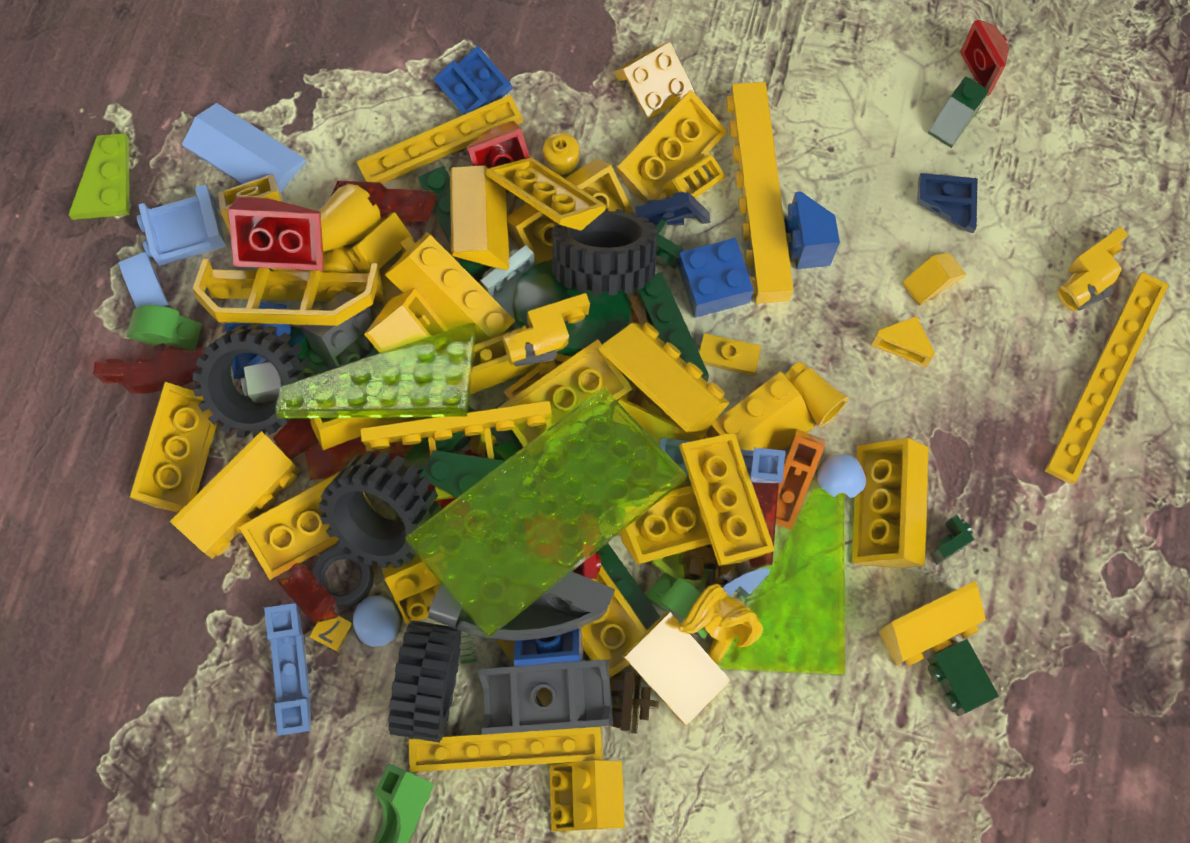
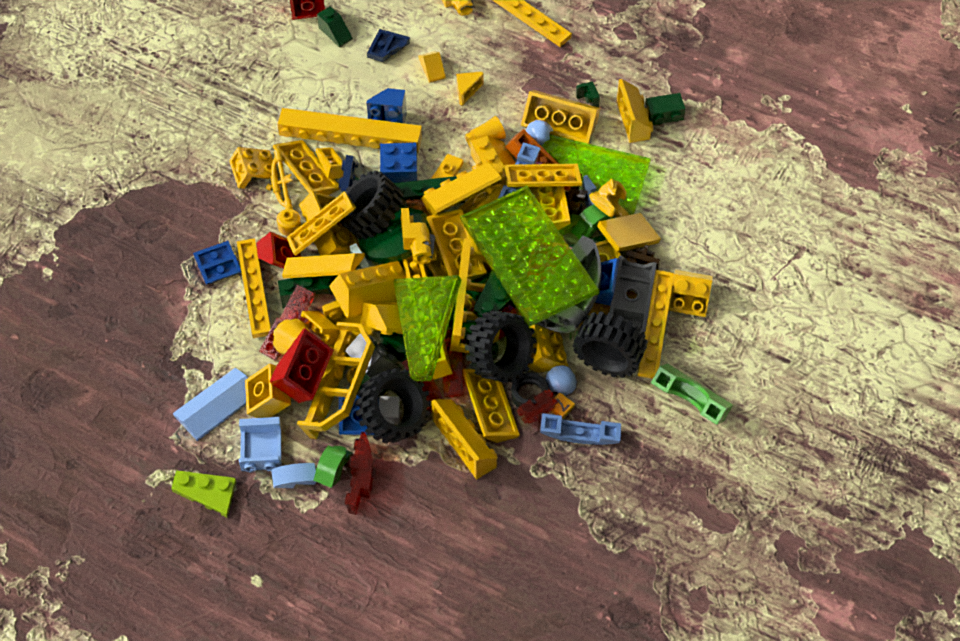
camera: 75 degrees left, 15 degrees down
yellow slope [129,382,218,512] -> none
none -> yellow piece [266,150,293,209]

